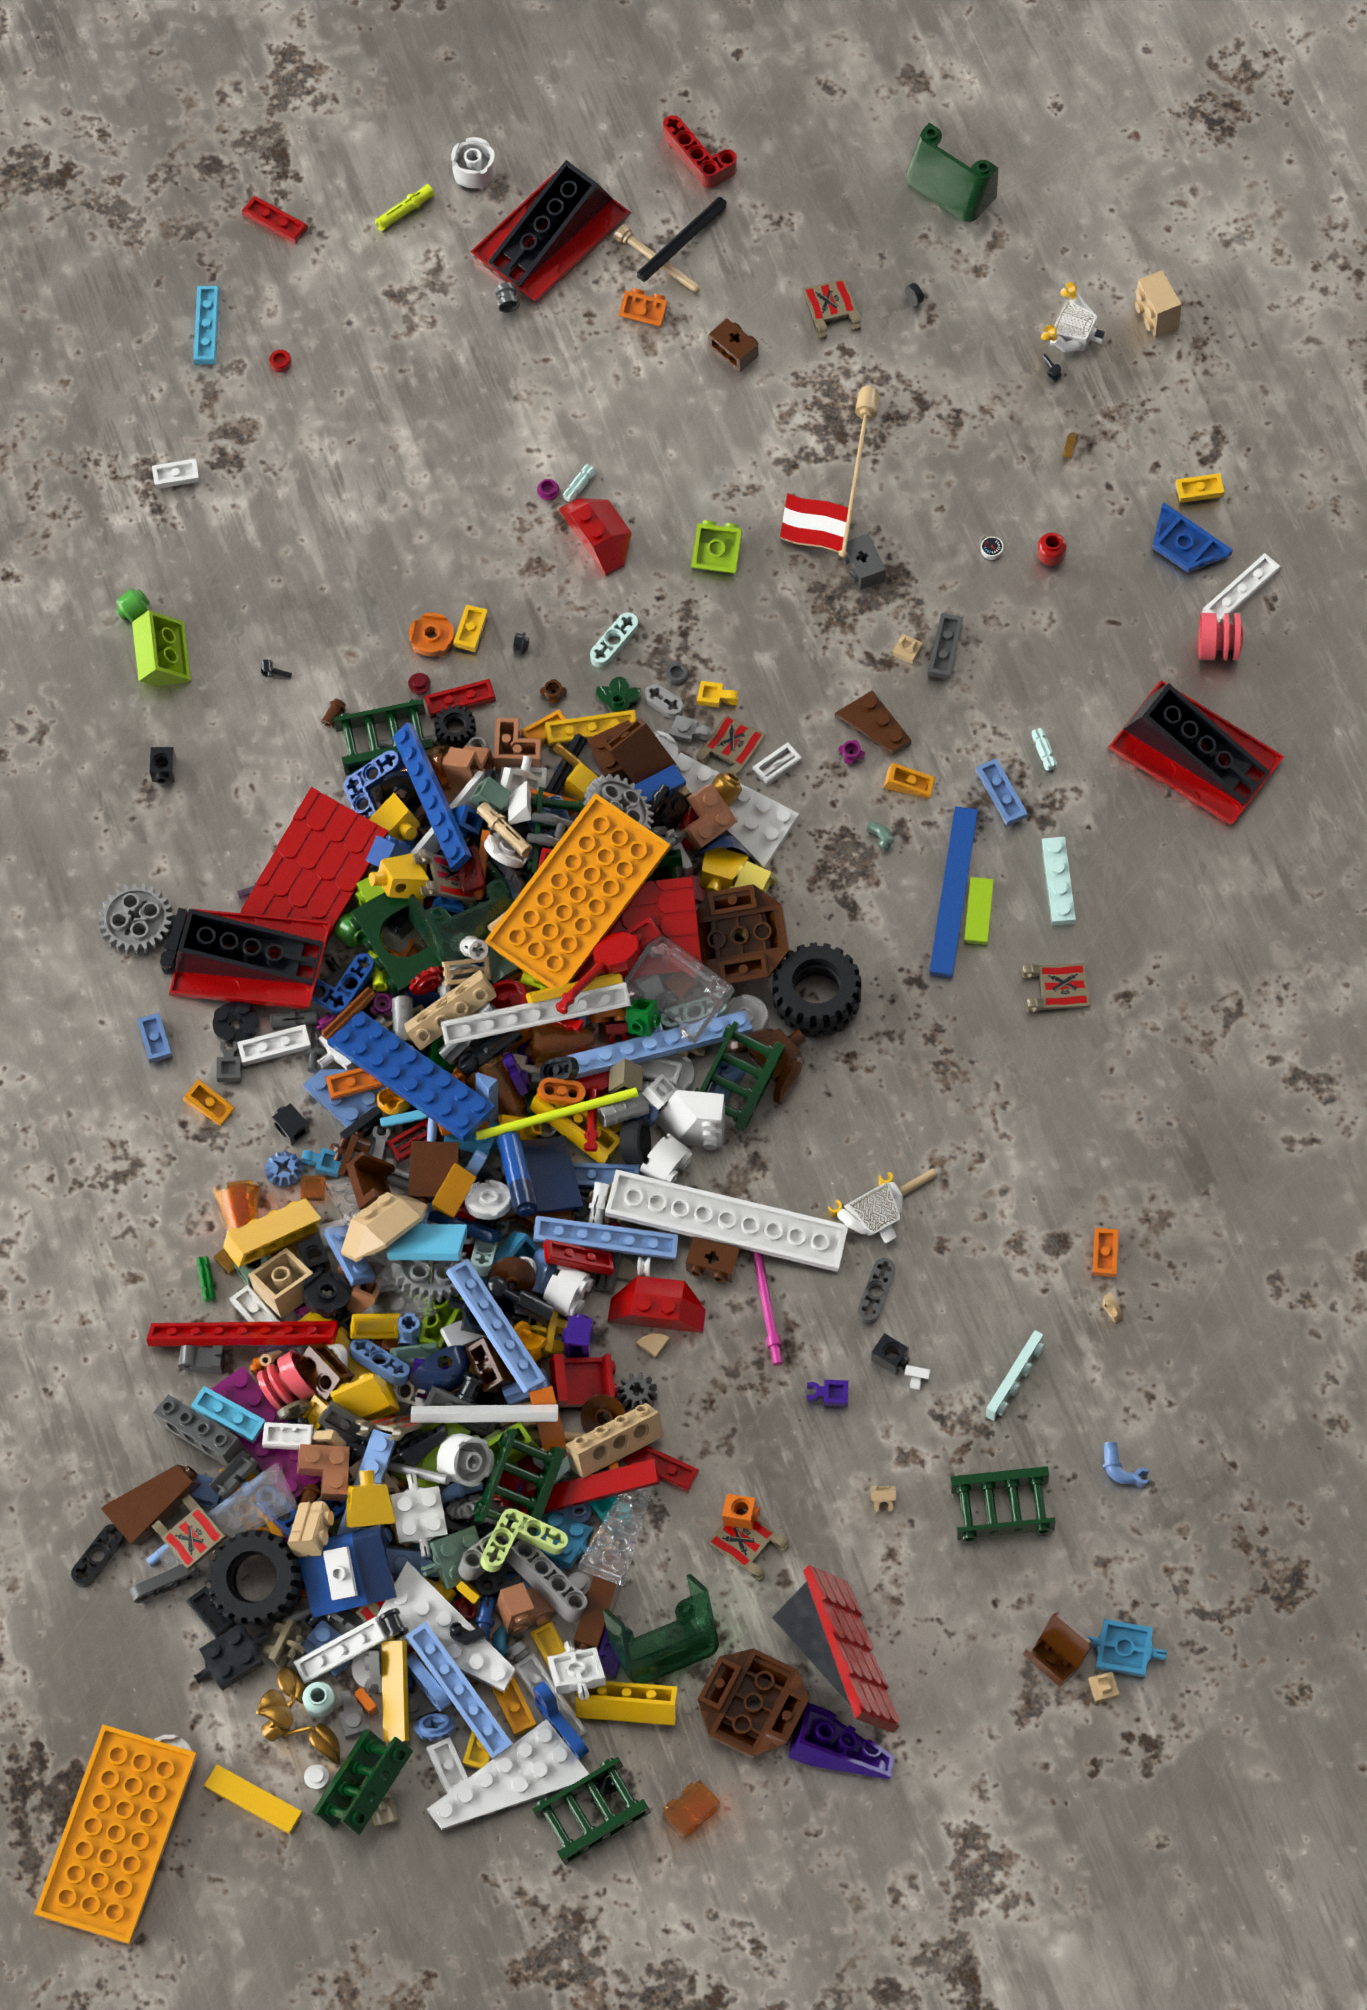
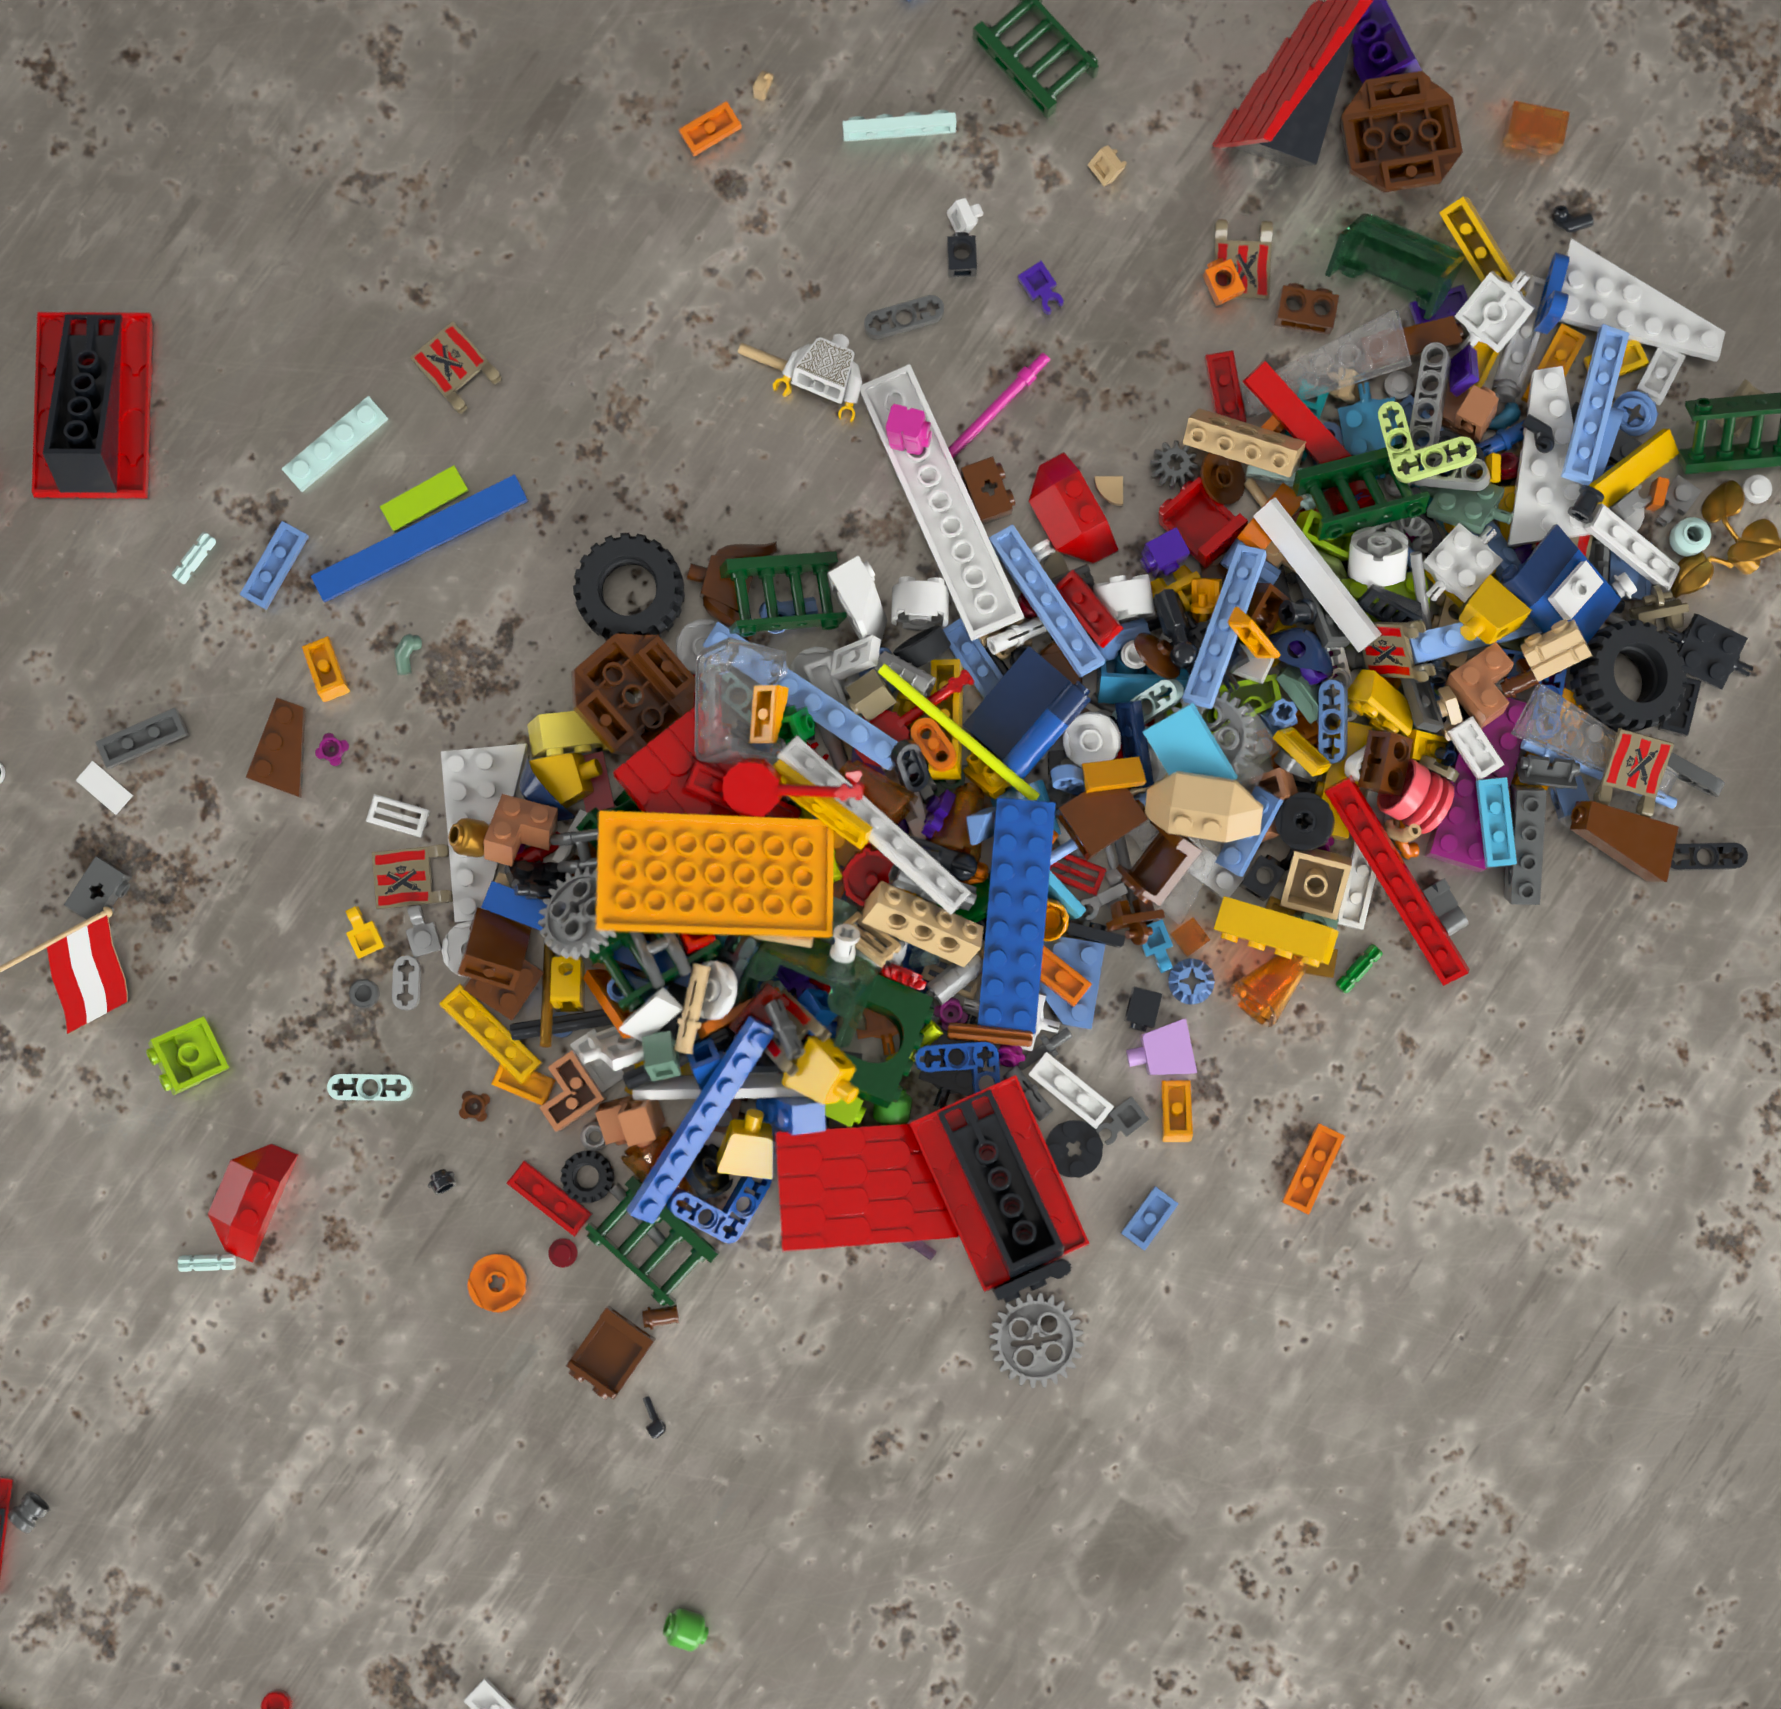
camera: 130 degrees left, 20 degrees up
lime slope [132,610,191,687] -> none
black brick [150,747,176,784] -> none
yellow plate [453,605,488,652] -> none
dark green fence [532,1757,651,1865] -> none
magenta plate [537,479,559,501] -> none
dark green plate [596,676,641,713] -> none
tan tile [892,634,923,665] -> none
none -> white sticker [76,761,133,815]
none -> reddish brown panel [566,1306,656,1400]
none -> light orange slope [749,685,788,744]
none -> dark grey pin [765,999,805,1060]
none -> dark pink brick [885,404,932,455]
none -> lavender torso [1126,1019,1197,1075]
none -> light orange slope [1227,607,1281,658]
none -> reddish brown brick [1274,283,1339,335]
none -> orange plate [1281,1123,1345,1215]
none -> dark purple plate [1449,345,1479,397]
none -> white plate [1611,572,1637,599]

